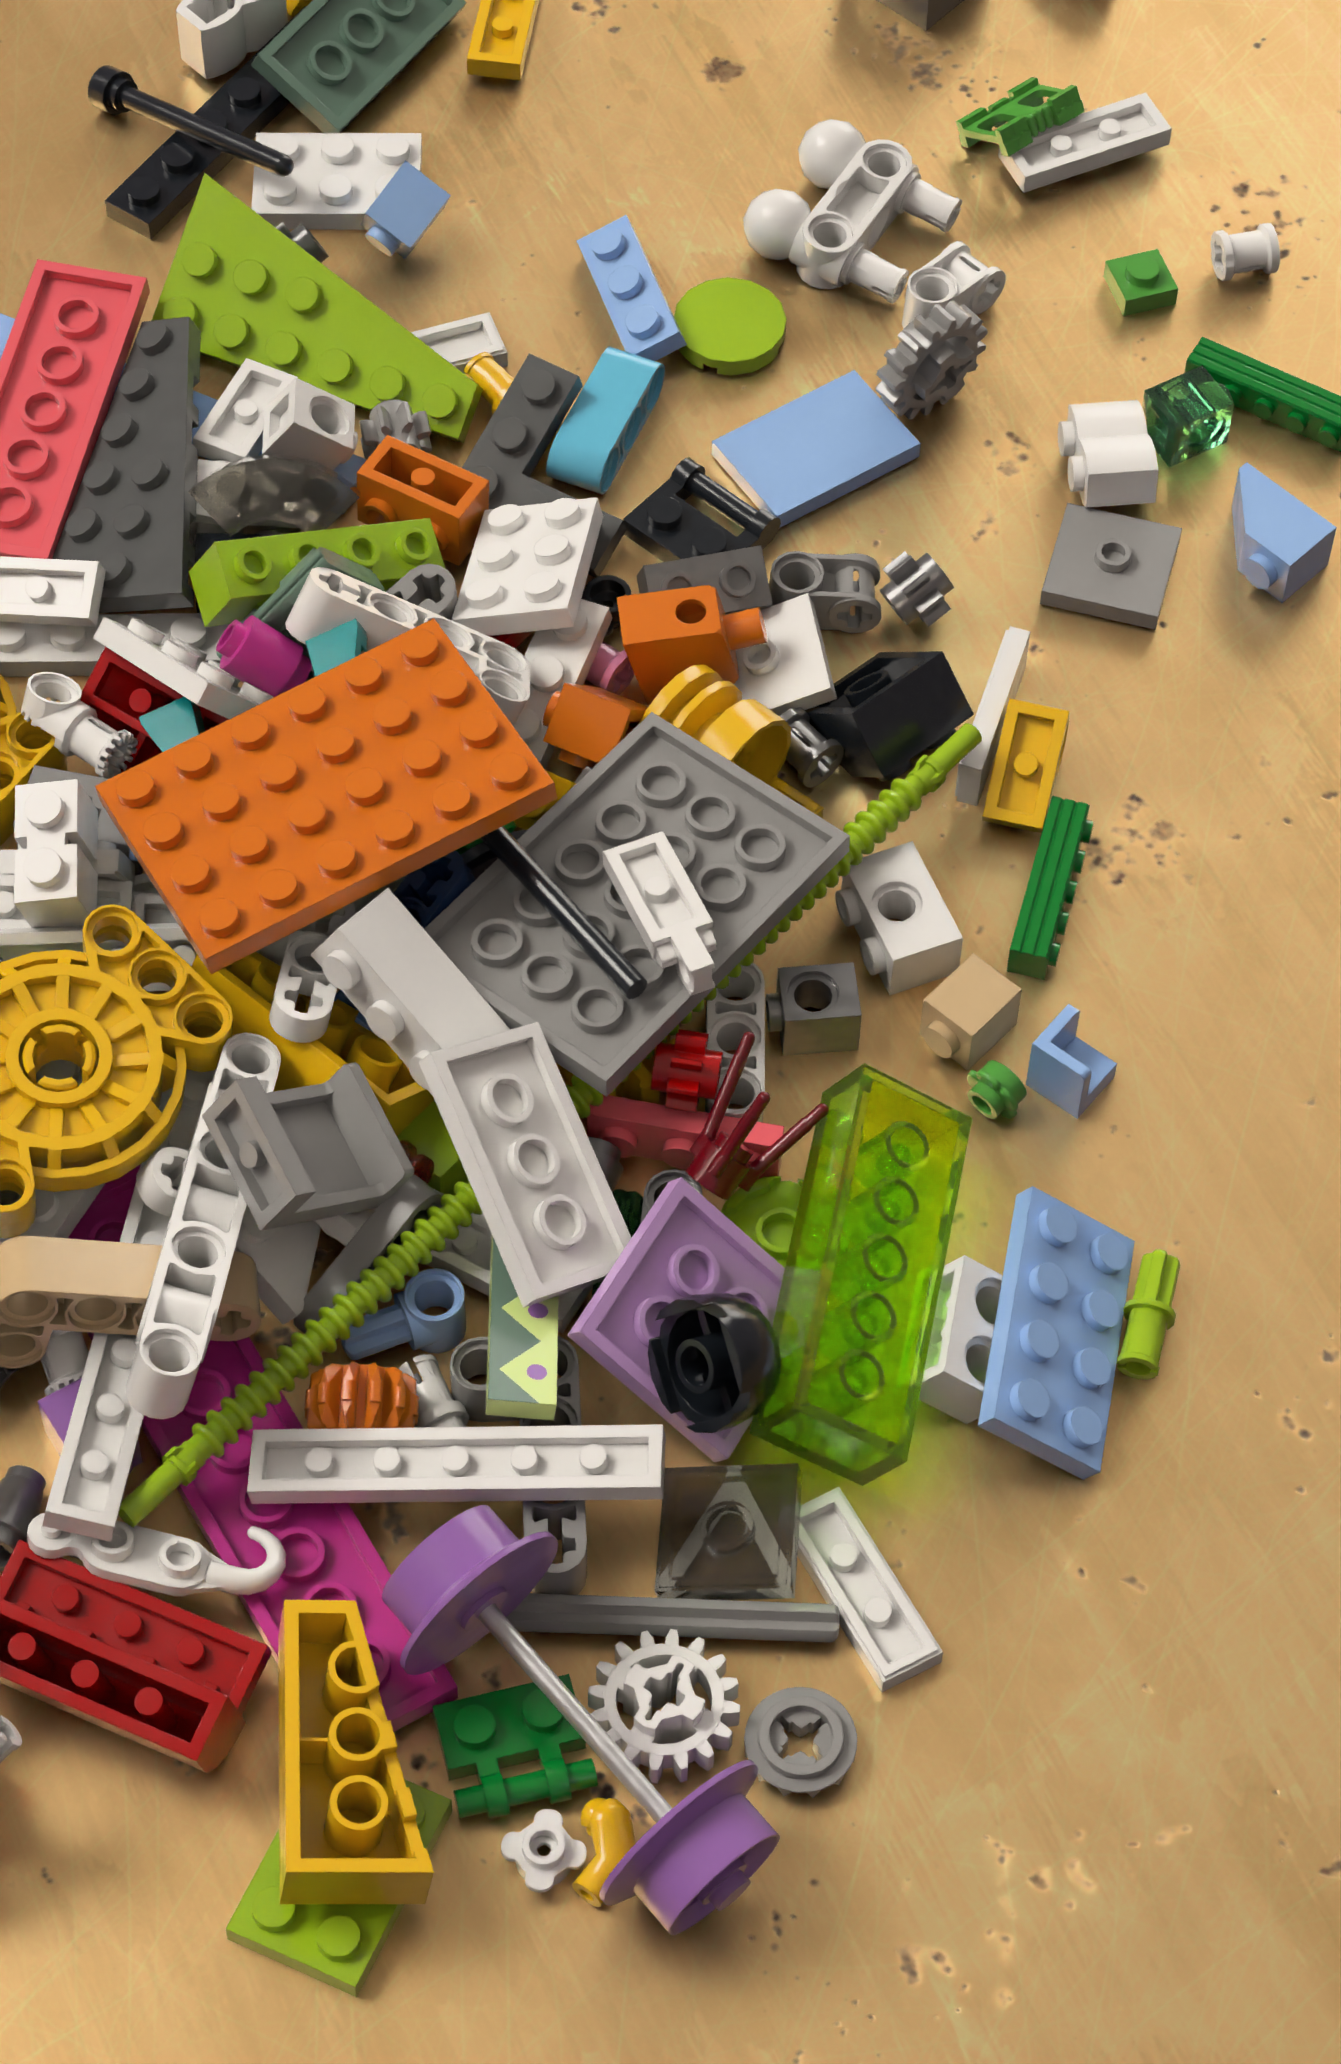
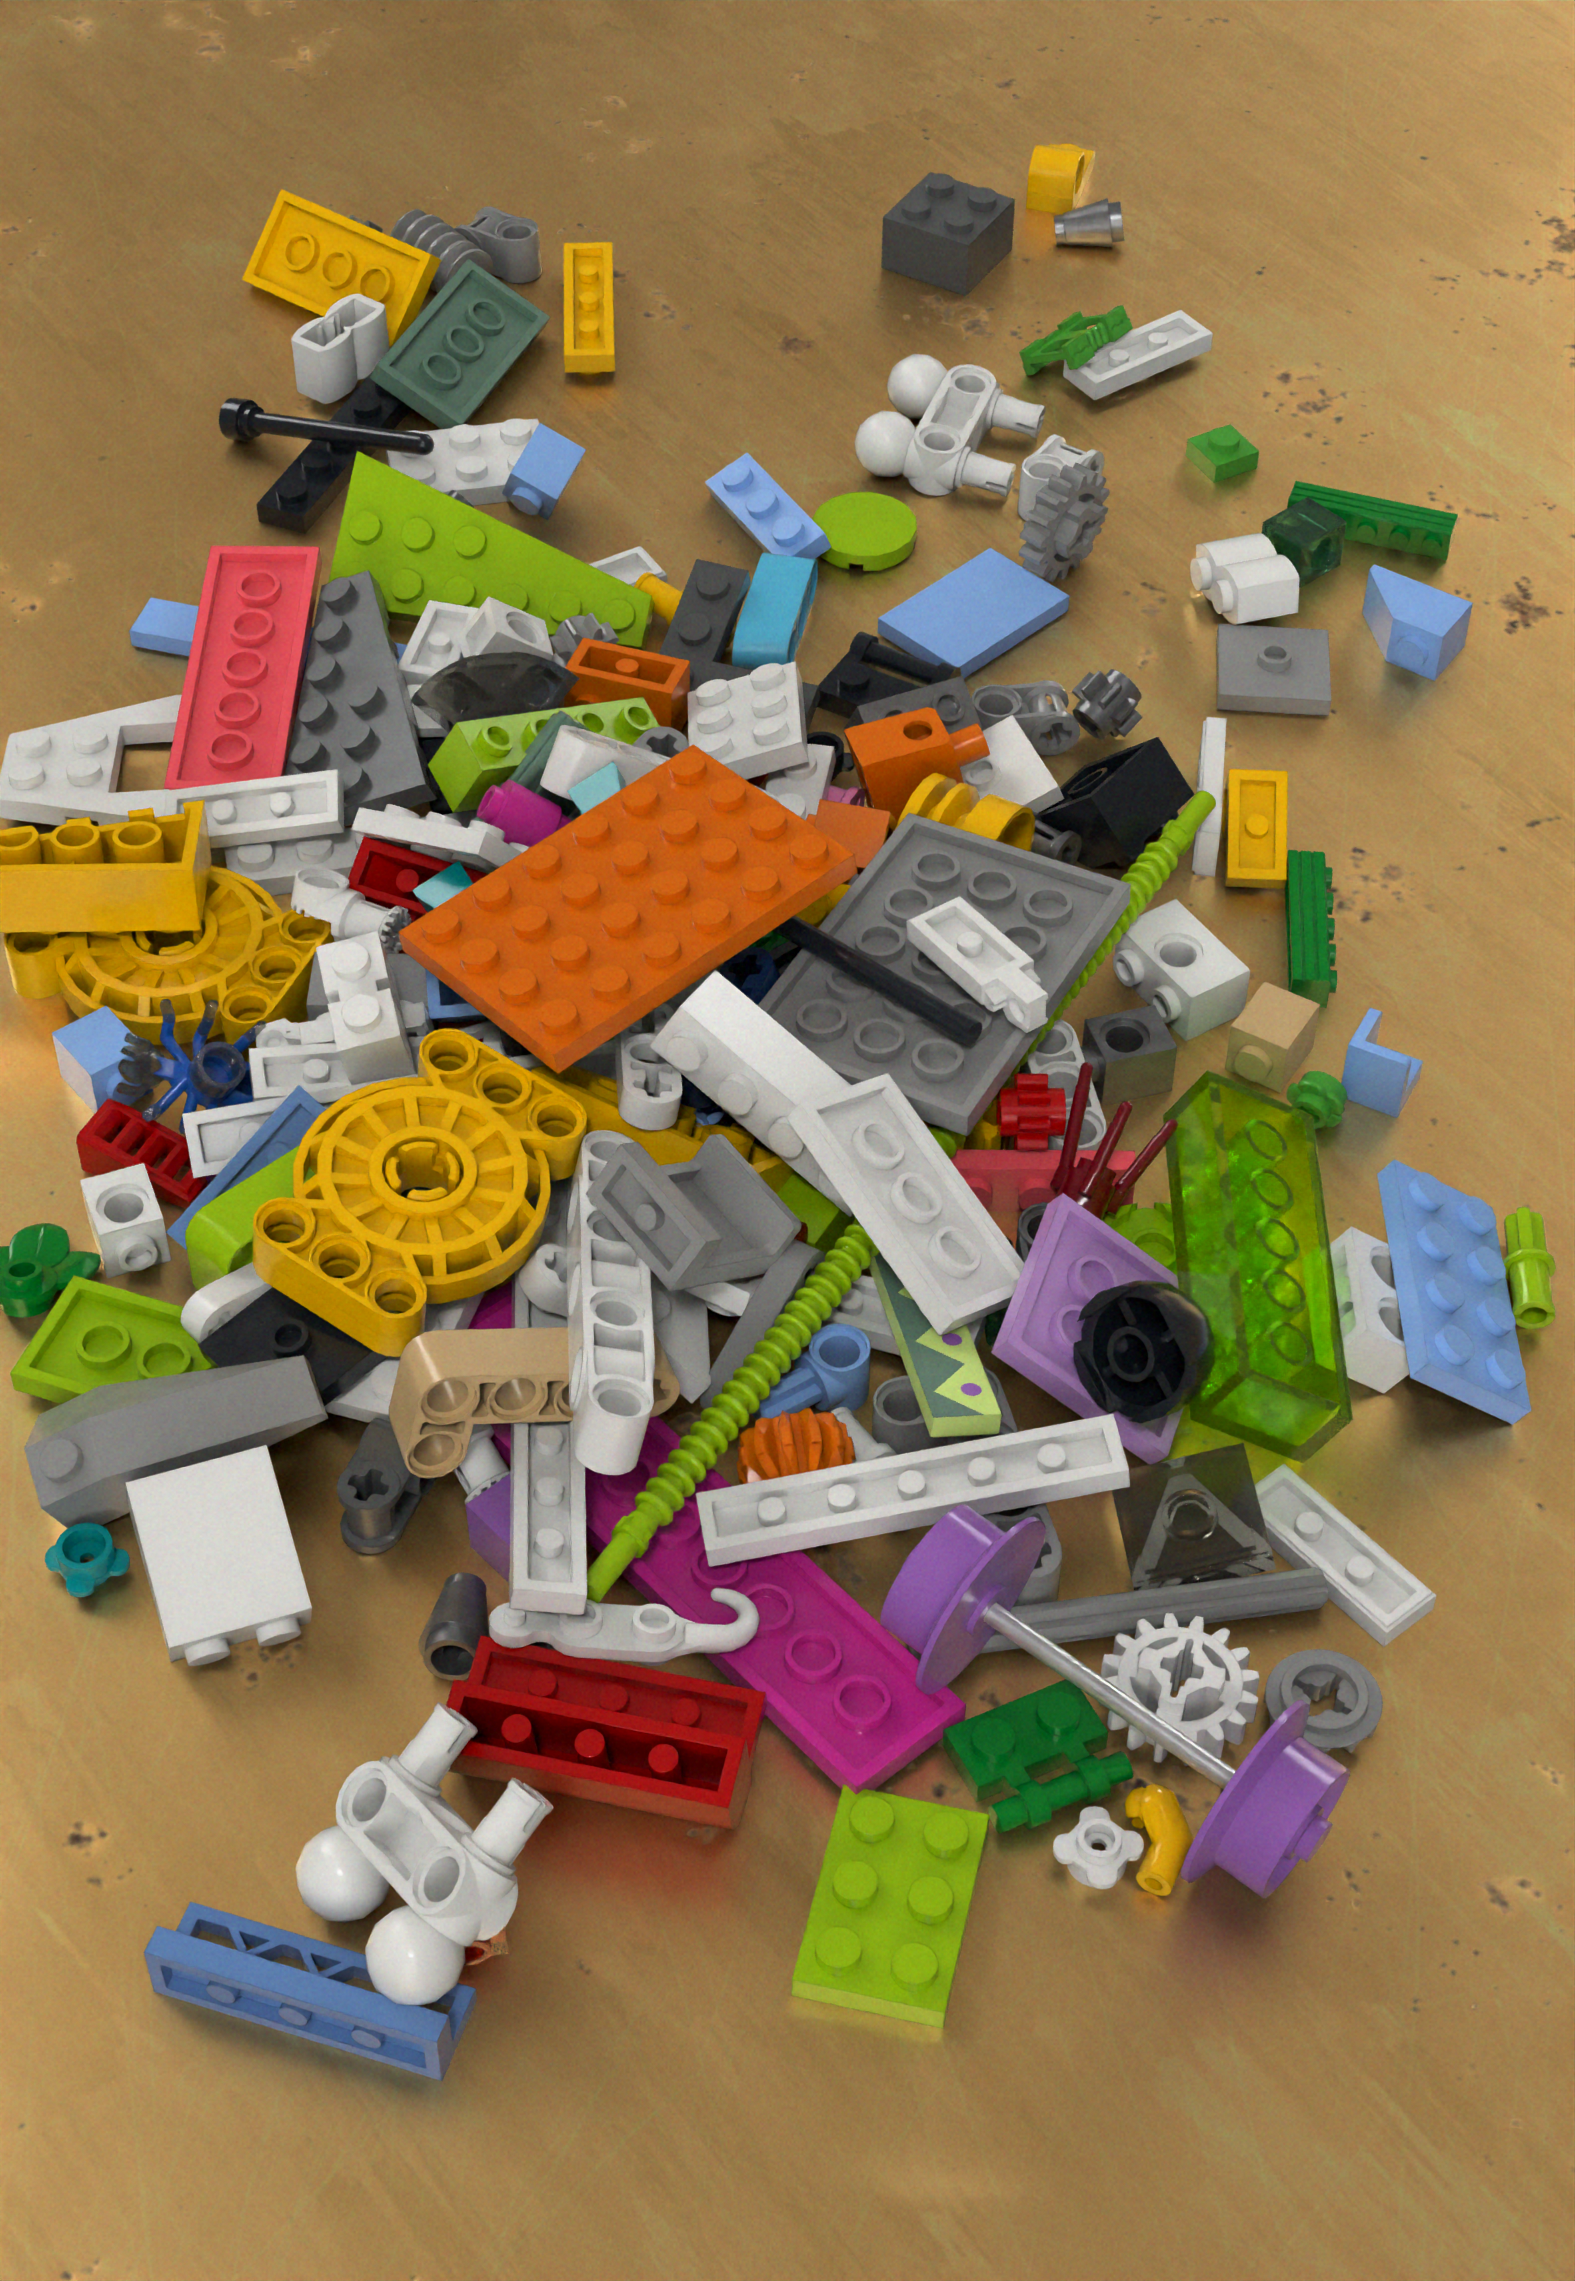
camera: 10 degrees left, 10 degrees down
yellow wedge [278,1600,434,1904] -> none
white bush [1211,223,1280,281] -> none

